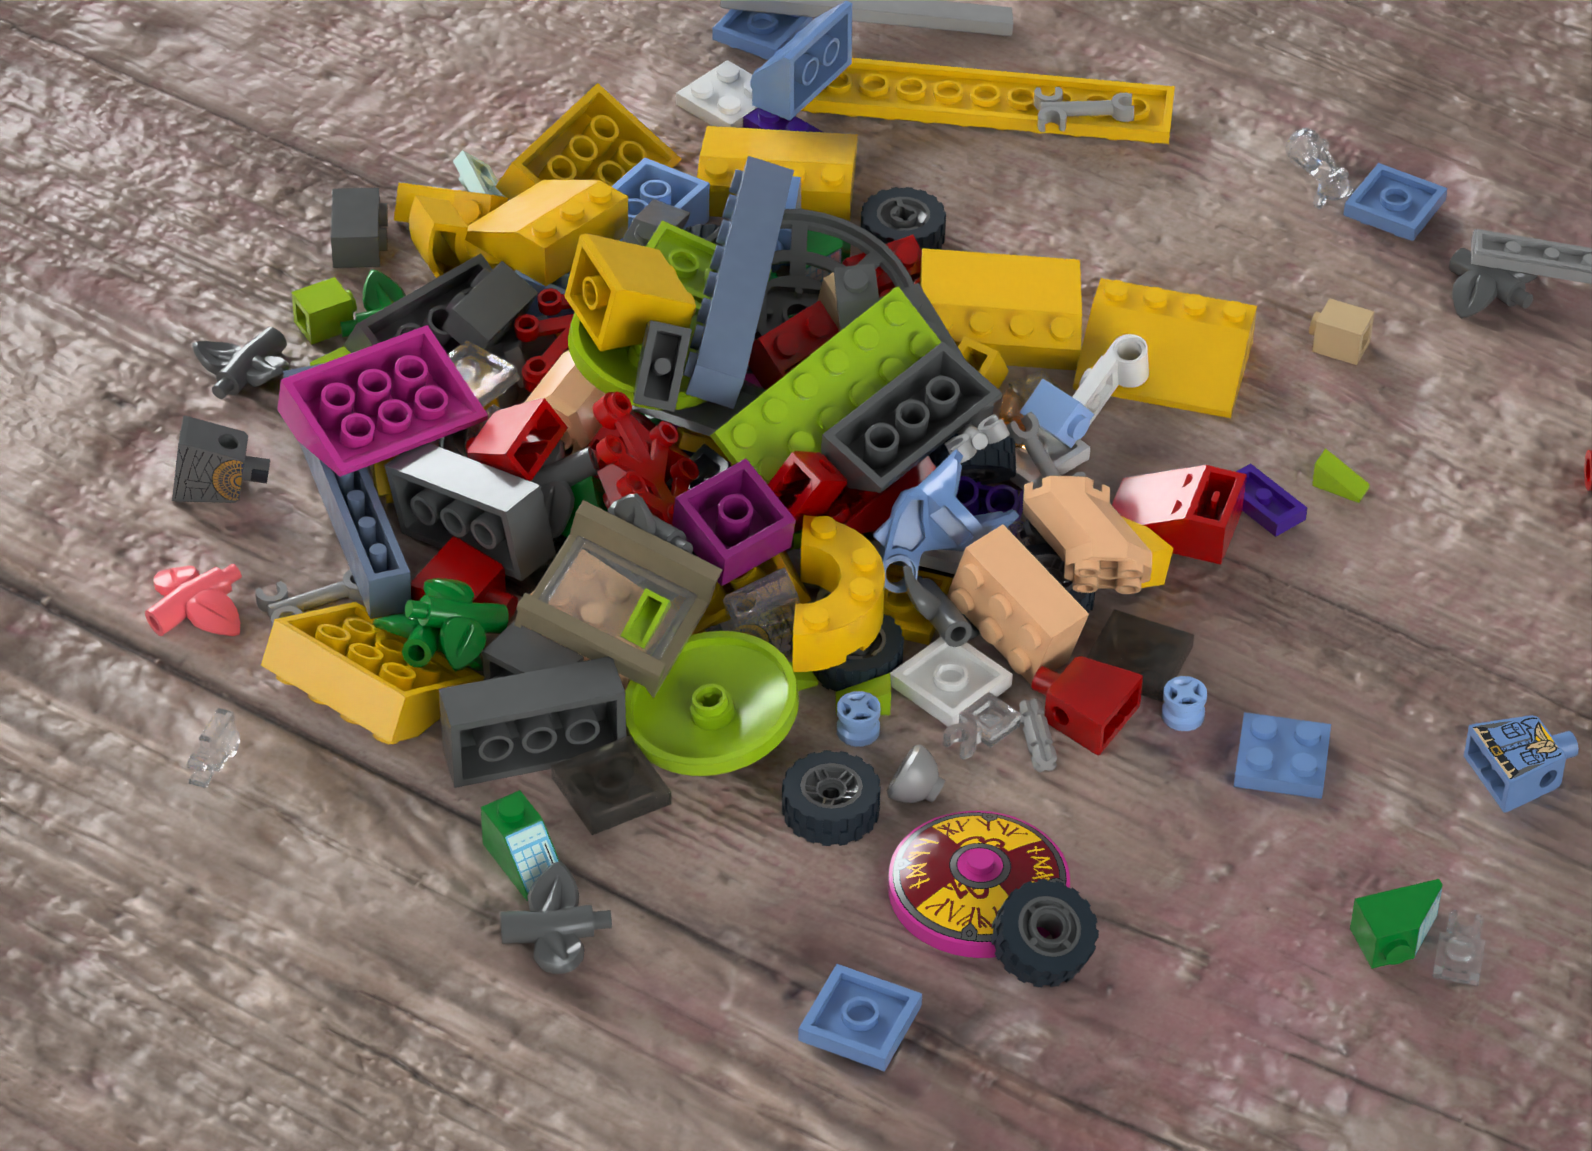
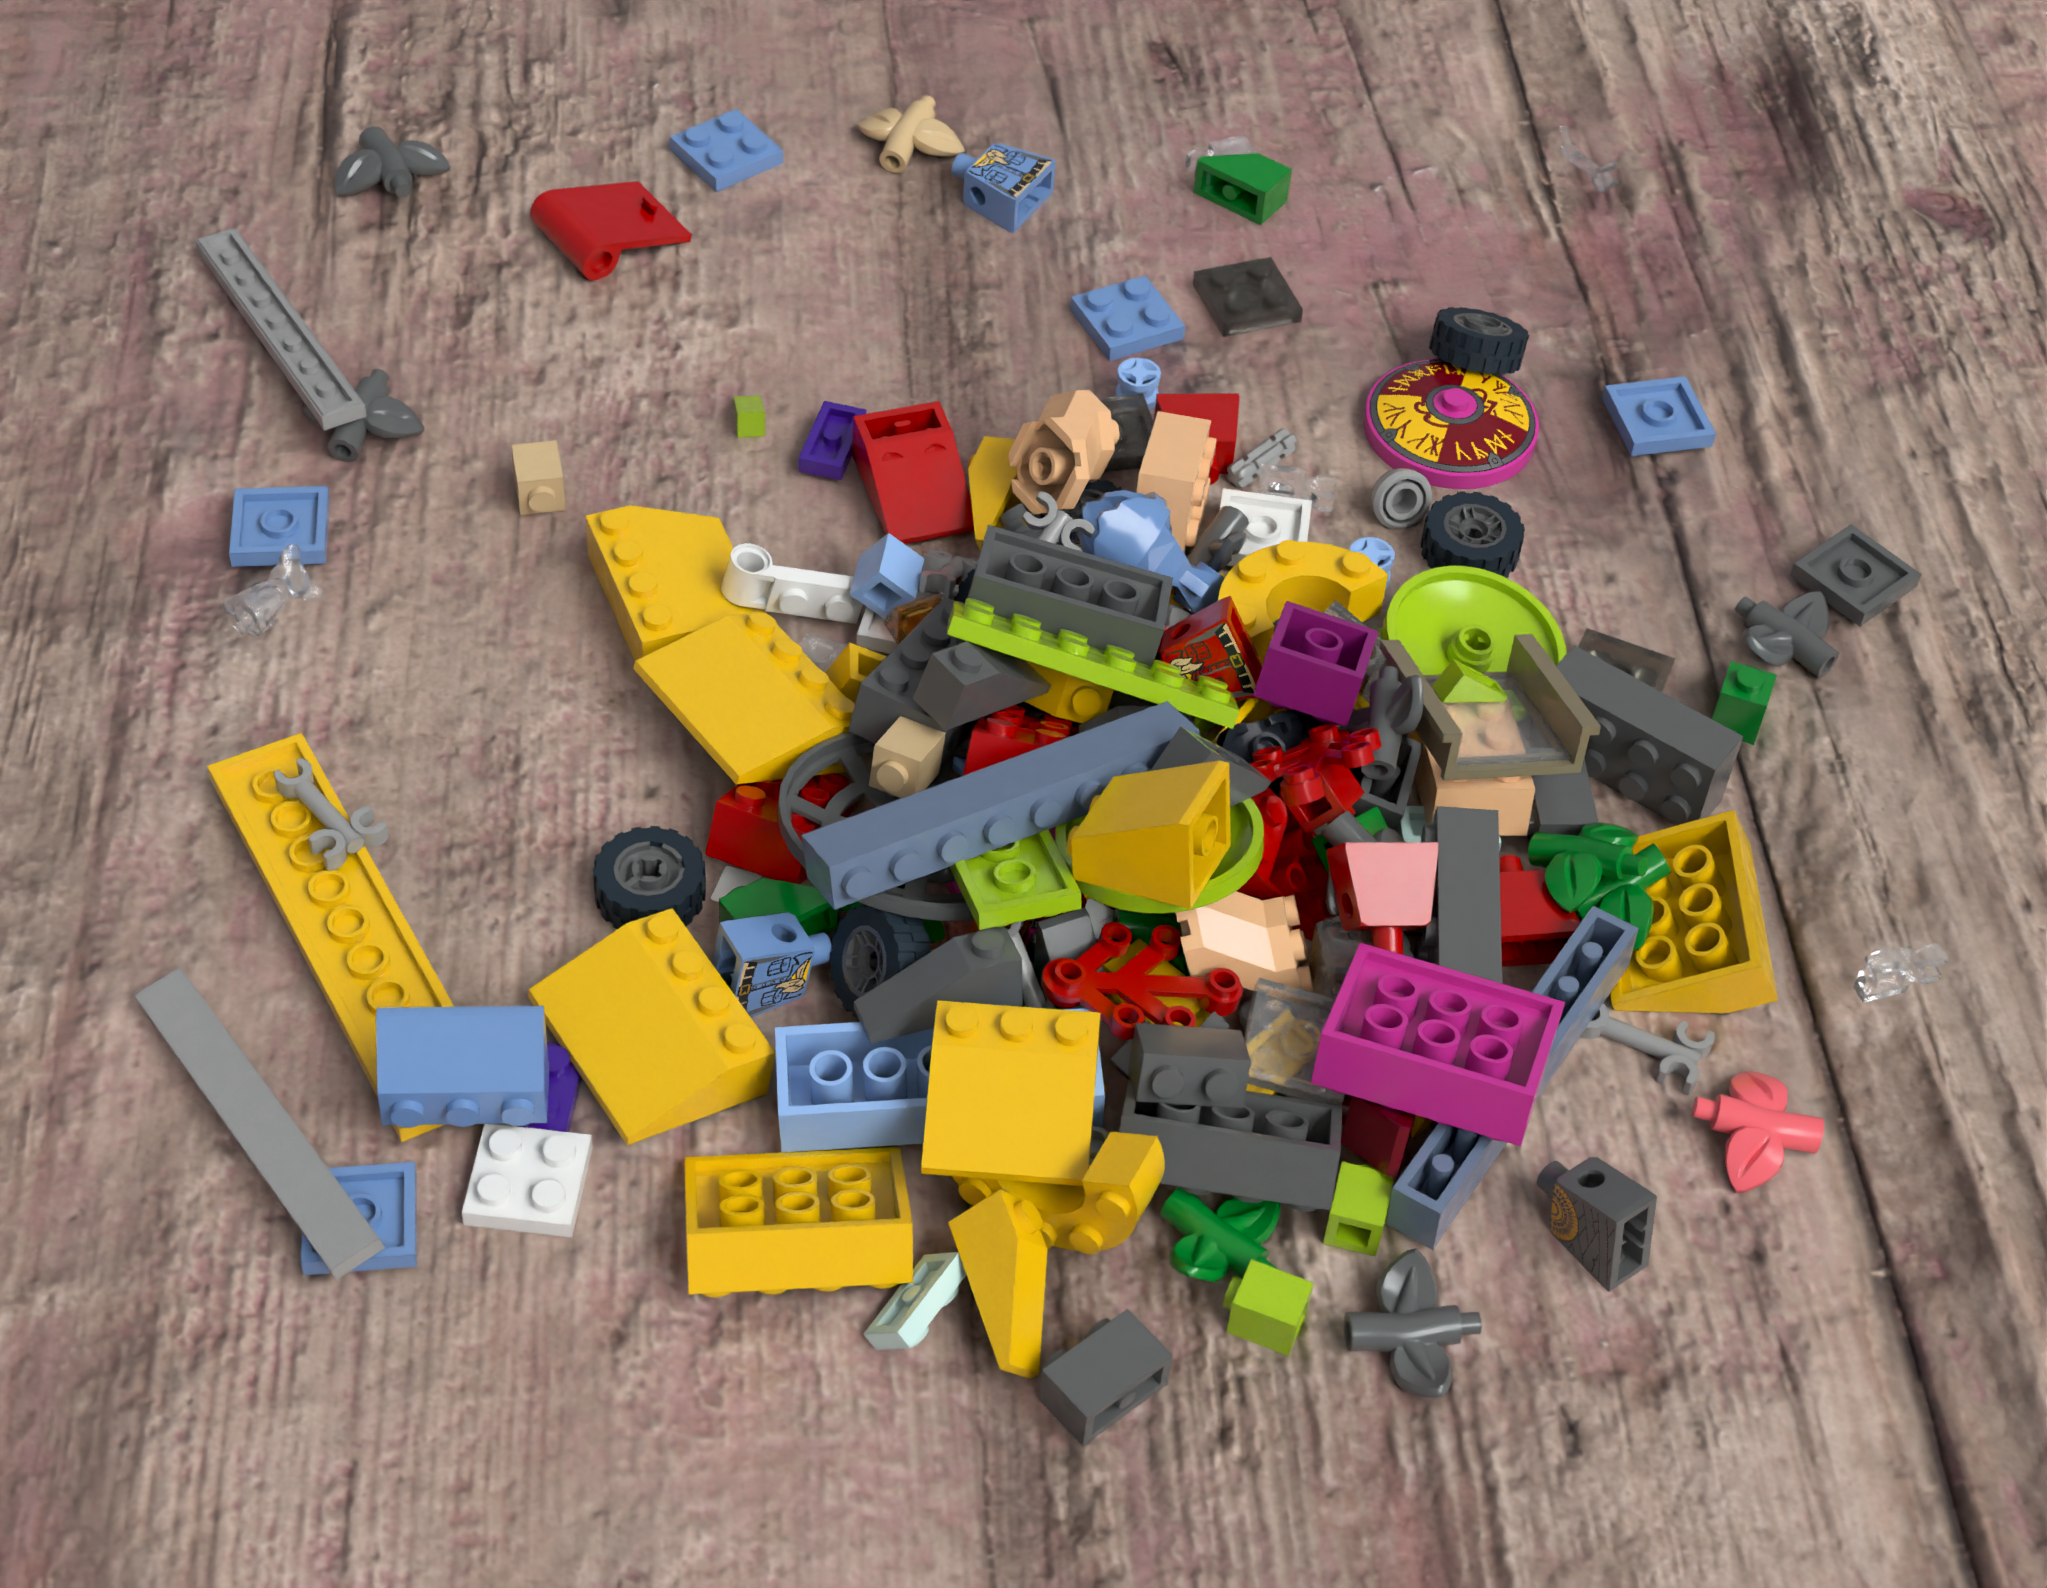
camera: 130 degrees left, 5 degrees up
none -> clear smoke plate [1192,257,1303,337]
none -> dark grey plate [1790,524,1921,627]

